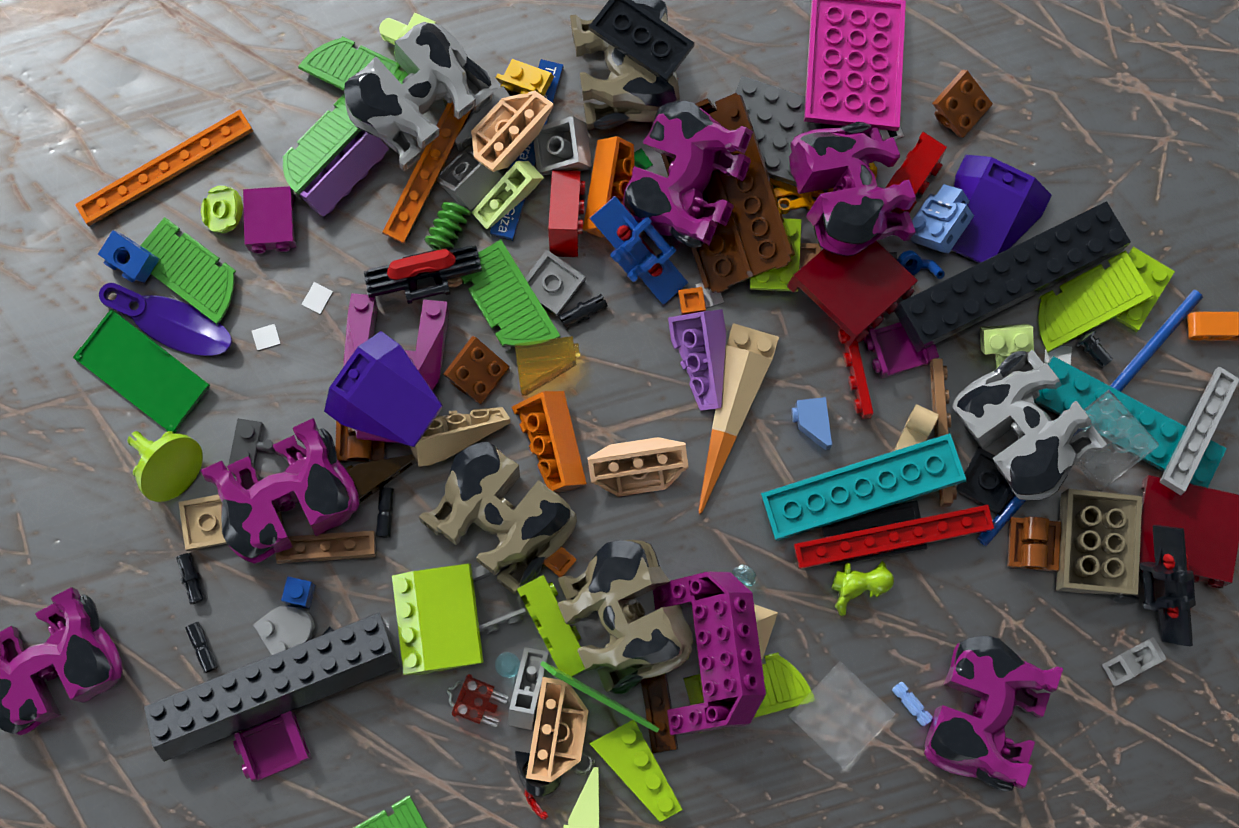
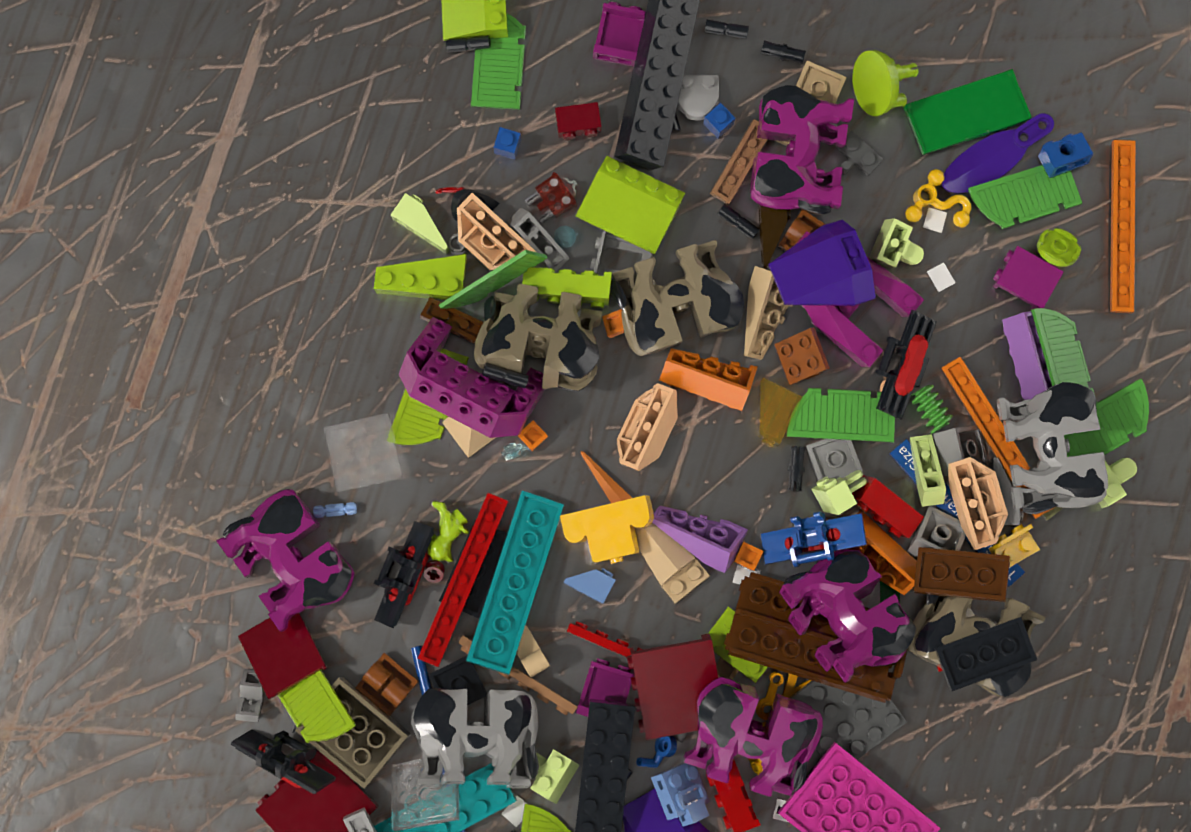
camera: 120 degrees right, 5 degrees up
none -> dark red piece [238,613,327,700]
none -> lime piece [278,670,356,743]
none -> black piece [373,521,434,628]
none -> dark red bush [424,560,445,583]
none -> black piece [482,363,529,389]
none -> blue brick [493,127,521,160]
none -> orange plate [518,420,548,452]
none -> dark red brick [555,102,602,140]
none -> yellow brick [560,495,654,564]
none -> yellowish green brick [811,470,867,515]
none -> yellowish green brick [869,218,924,268]
none -> yellow piece [905,169,971,228]
none -> reddish brown plate [914,547,1010,602]

